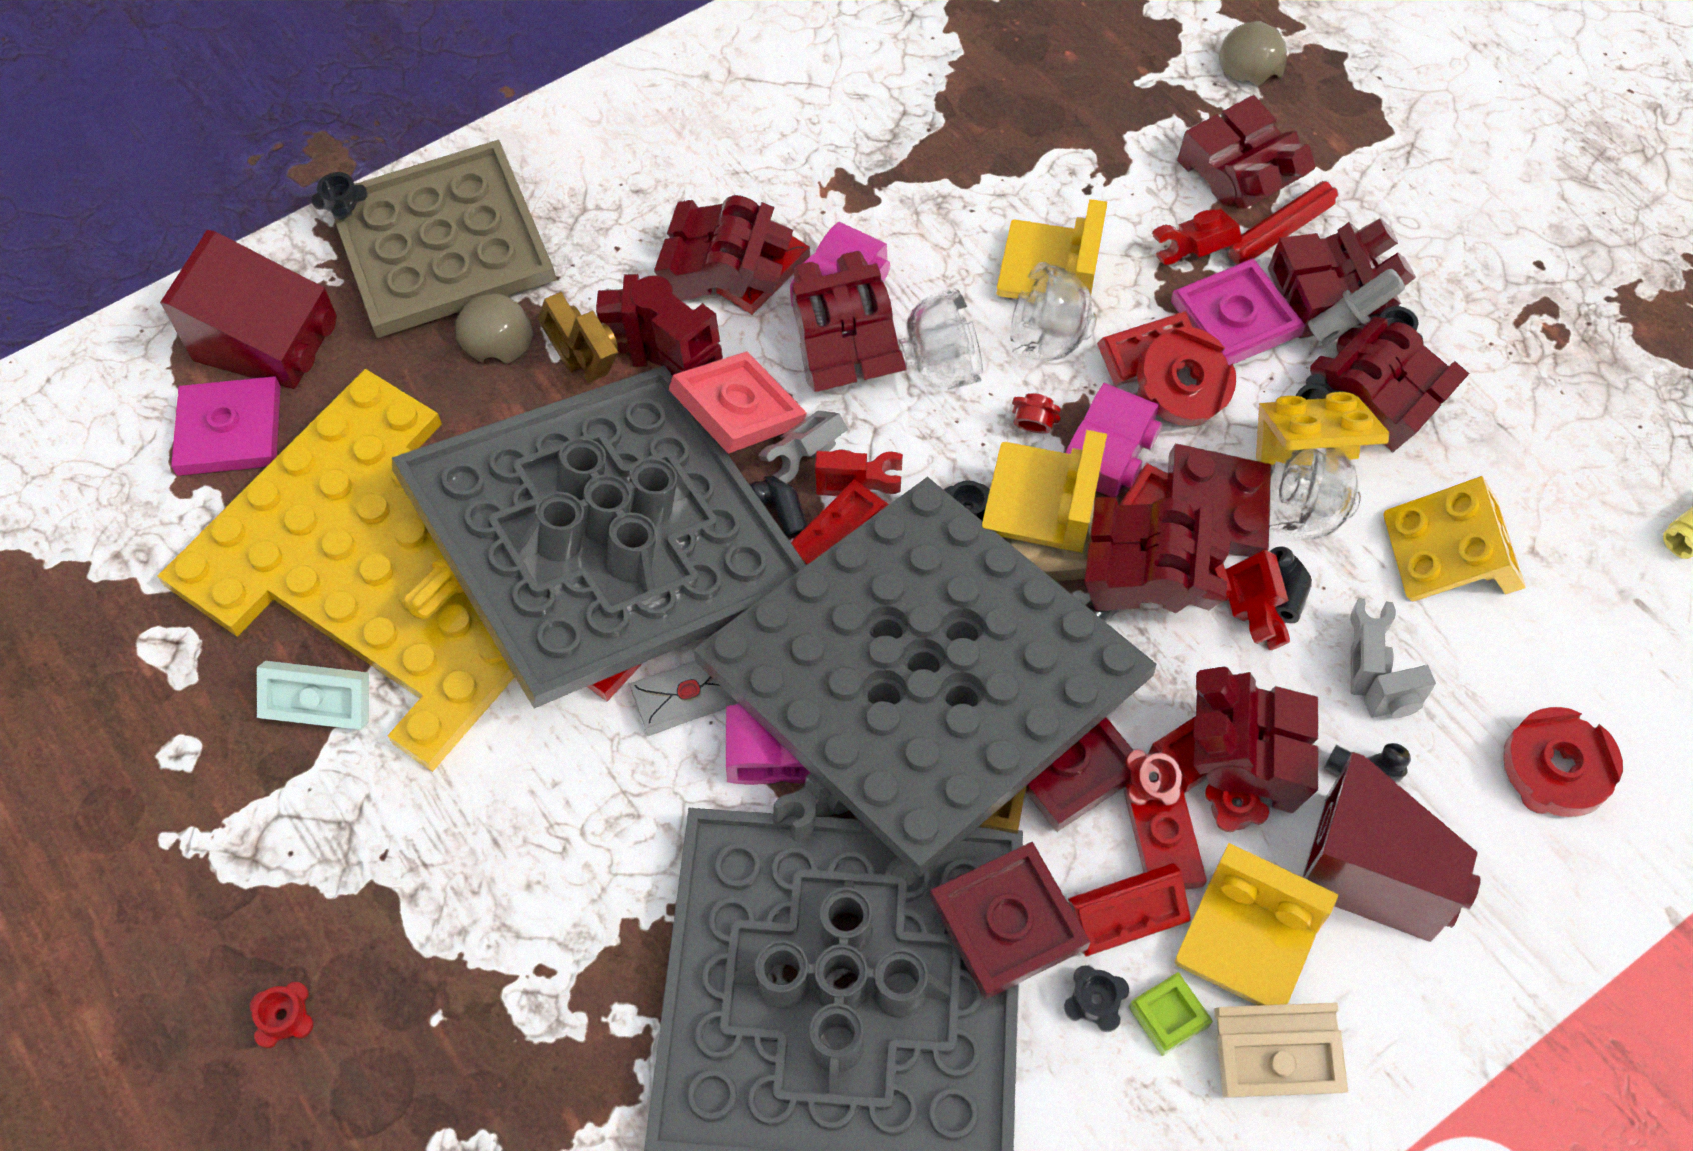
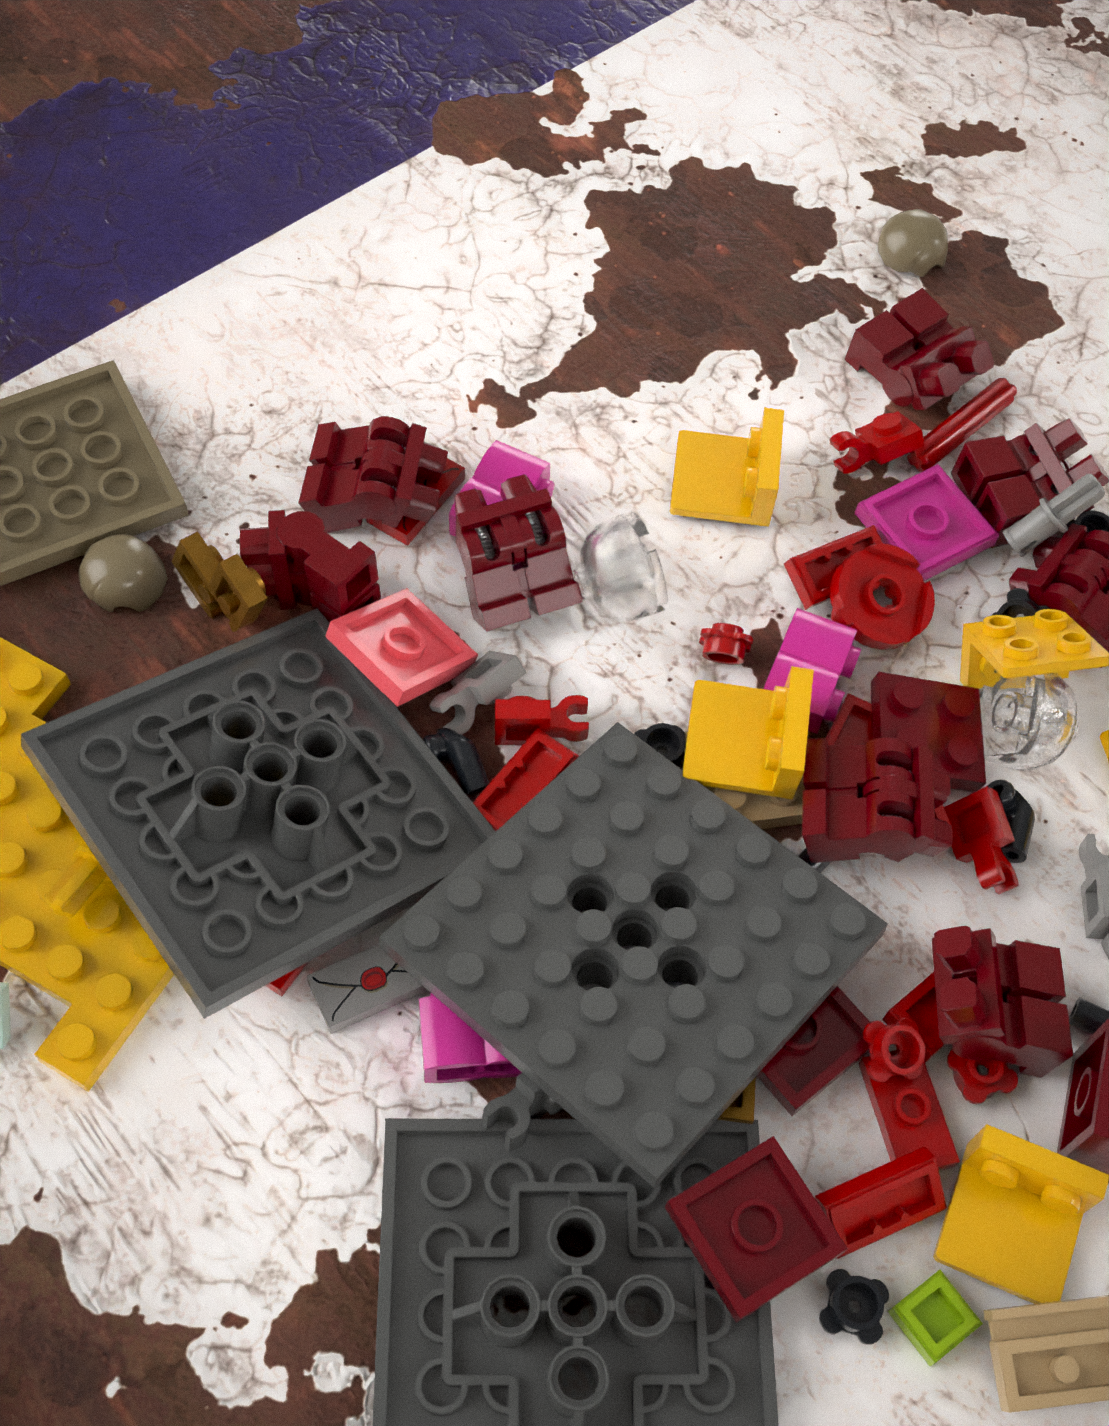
camera: 10 degrees left, 0 degrees up
clear cylinder [1010,262,1097,361] -> none

